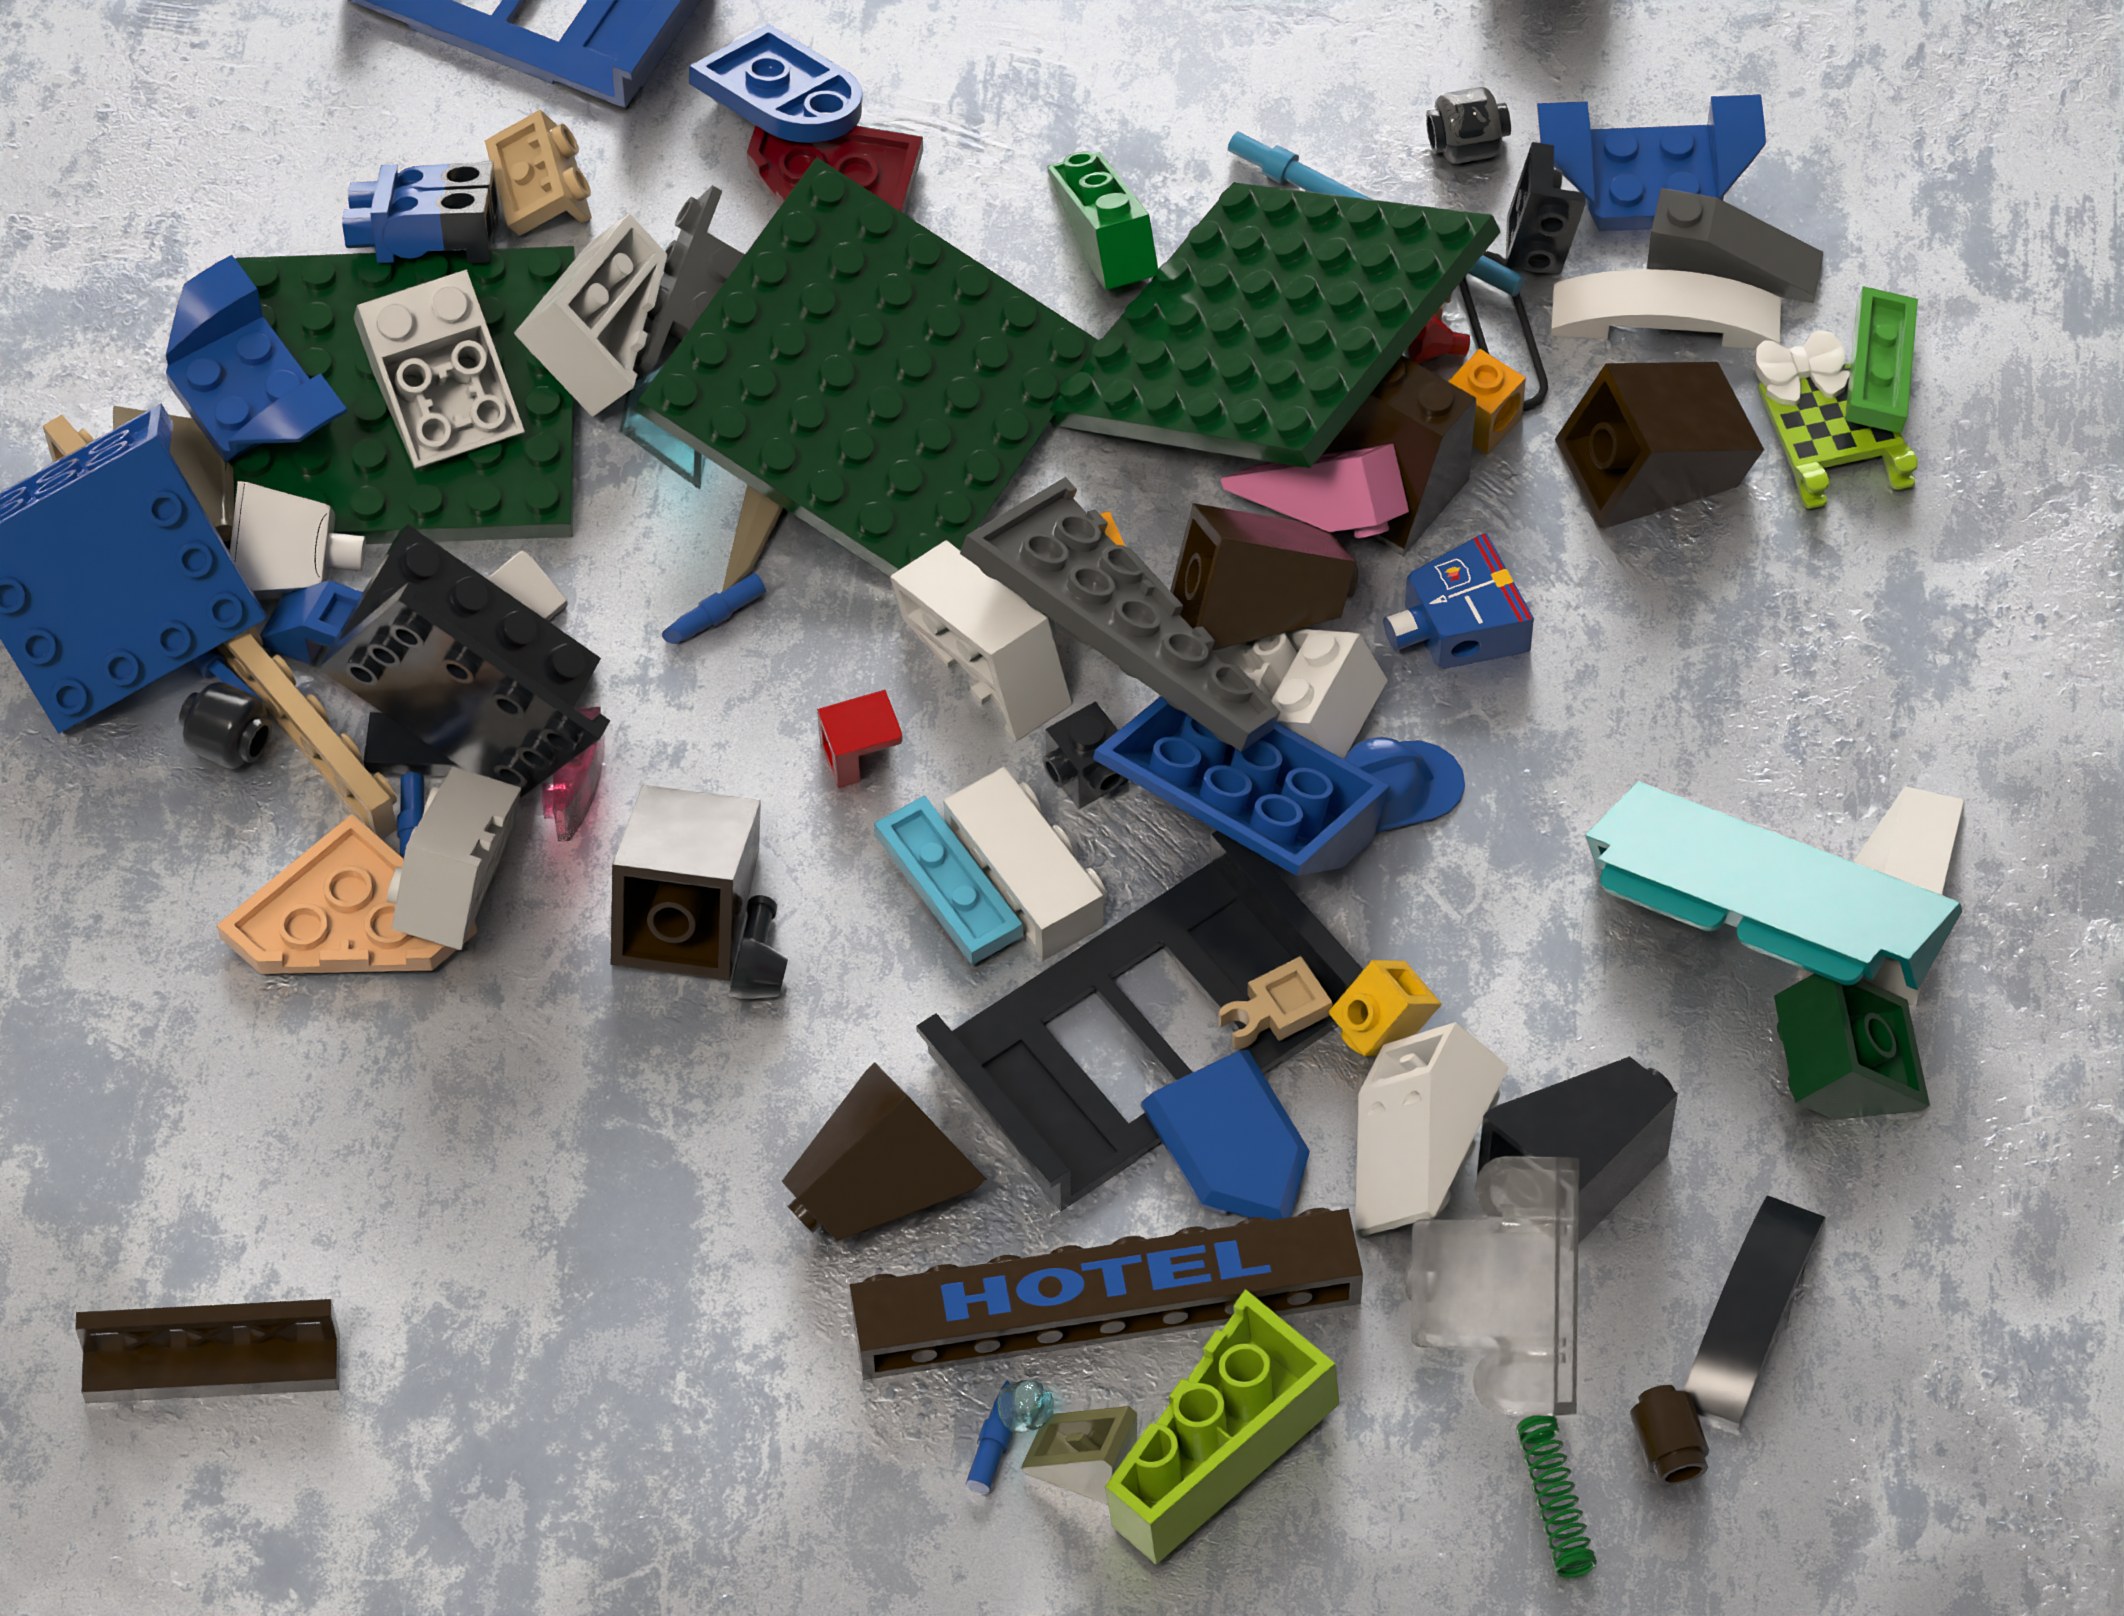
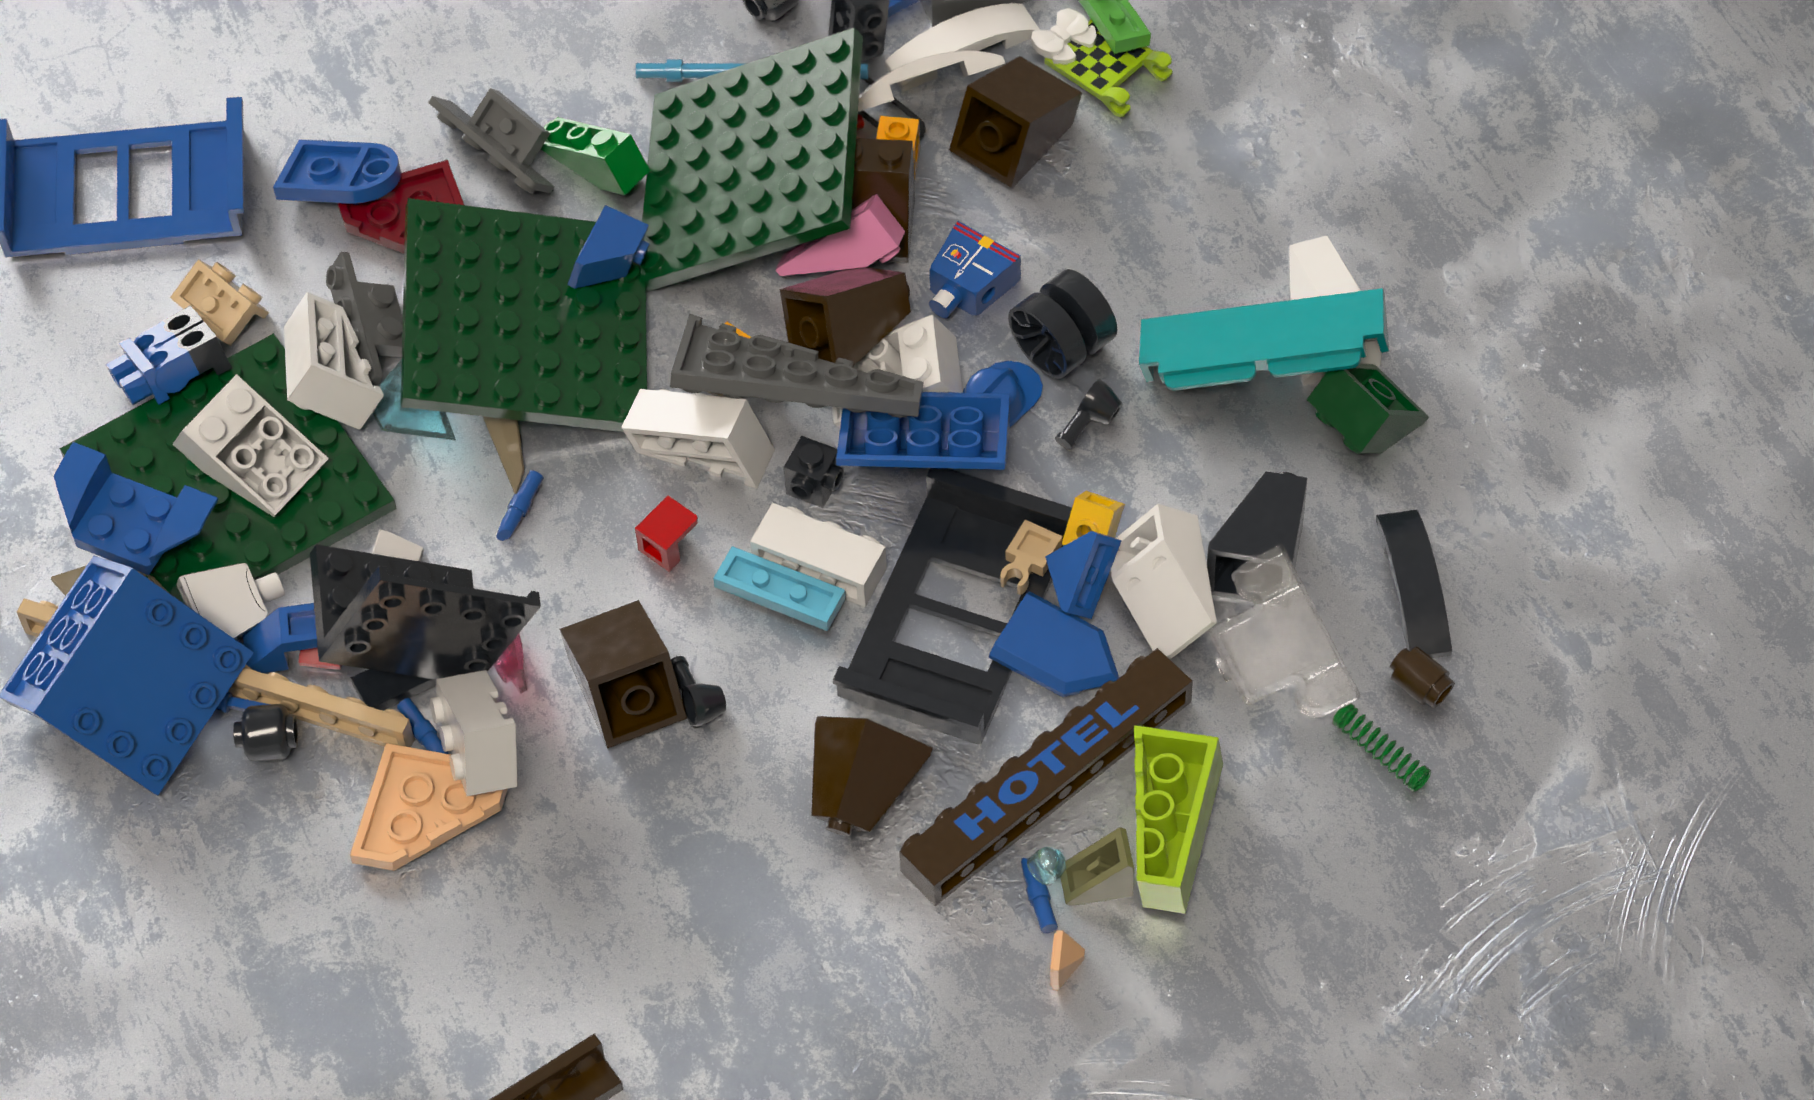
camera: 30 degrees left, 0 degrees up
none -> dark grey bracket [428,88,554,194]
none -> blue slope [568,205,650,288]
none -> white slope [858,50,1005,112]
none -> black wheel [1008,269,1117,379]
none -> blue slope [1045,531,1122,619]
none -> light nougat slope [1050,930,1085,991]
none -> black bar [1055,379,1123,450]

